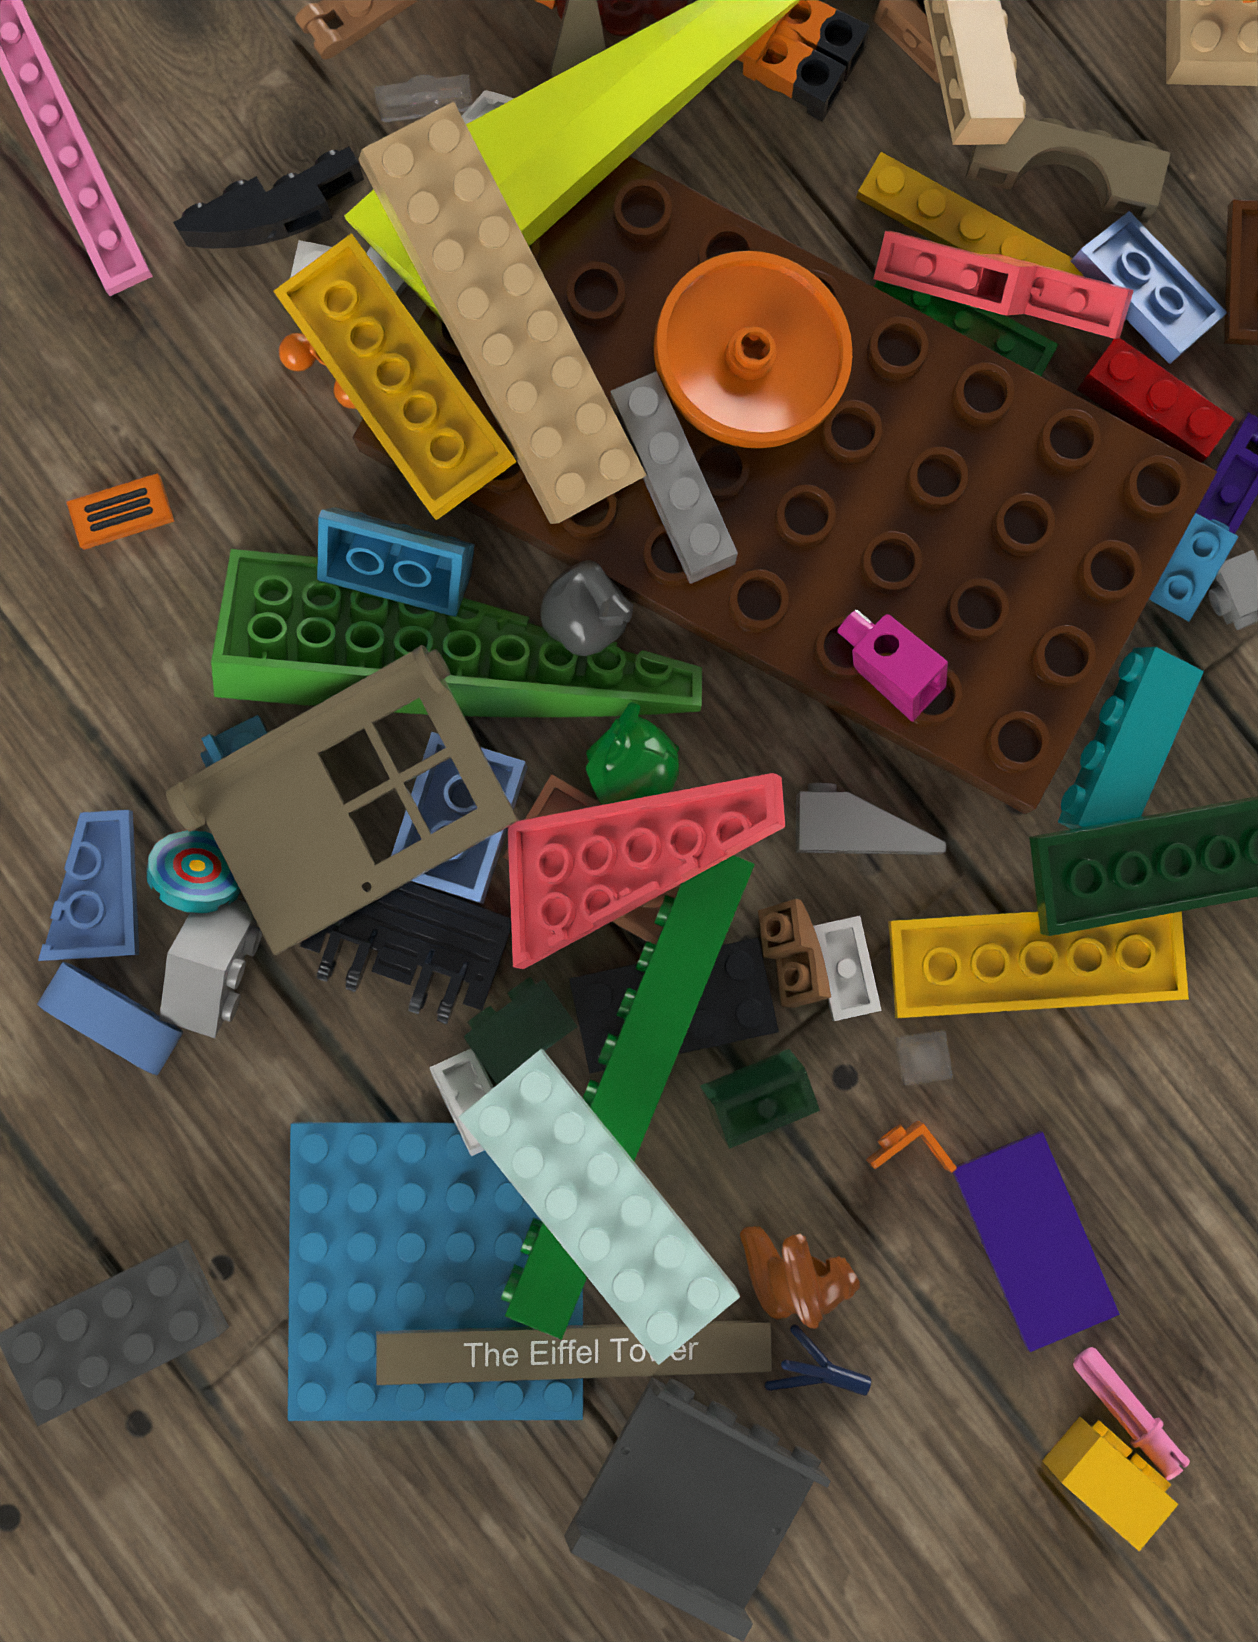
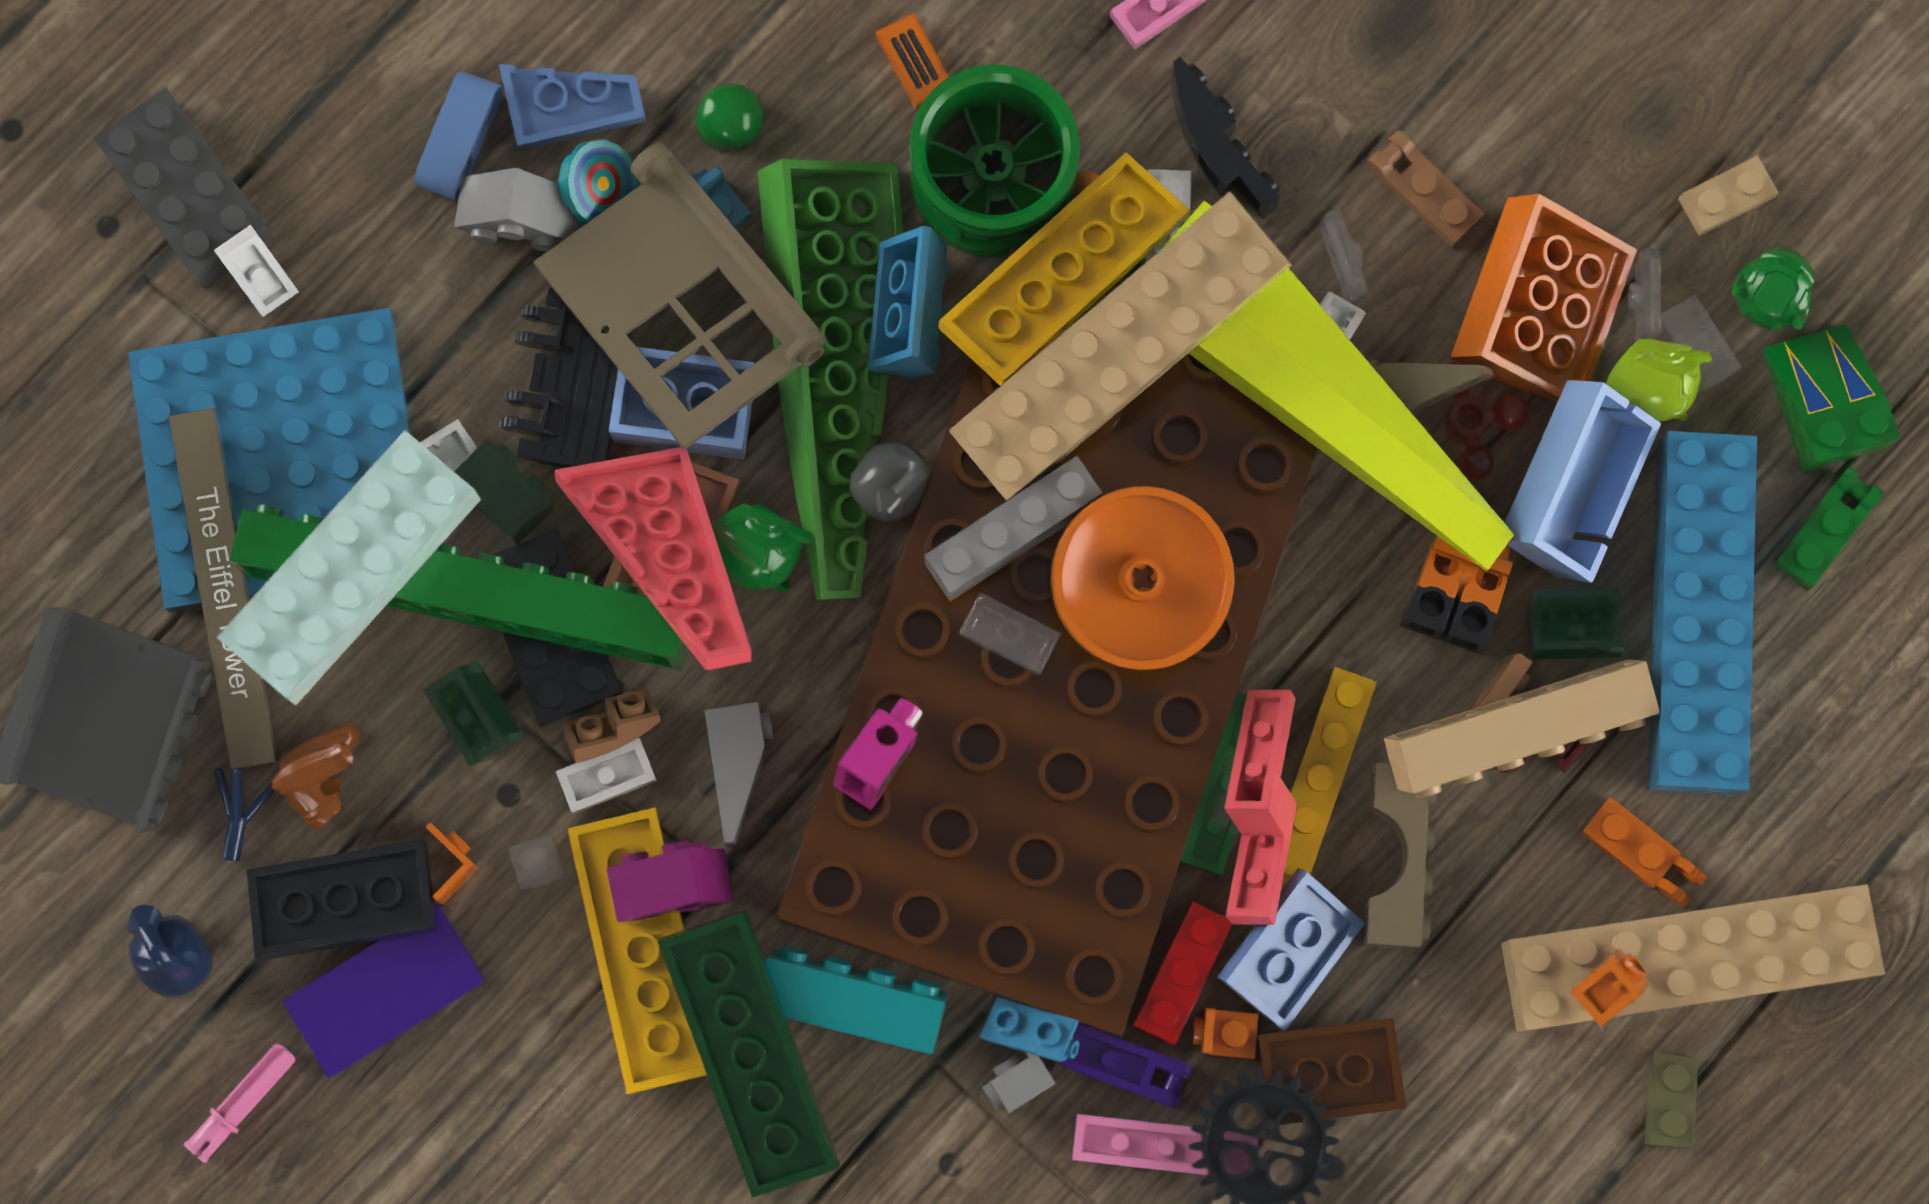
camera: 80 degrees right, 5 degrees down
yellow brick [1042,1416,1179,1551] -> none
none -> dark blue piece [126,904,213,998]
none -> white plate [214,225,299,317]
none -> black plate [246,839,437,961]
none -> magenta brick [606,841,735,922]
none -> green hair [695,84,765,152]
none -> green wheel [910,65,1080,258]
none -> clear plate [959,593,1061,676]
none -> orange bracket [1192,1008,1258,1060]

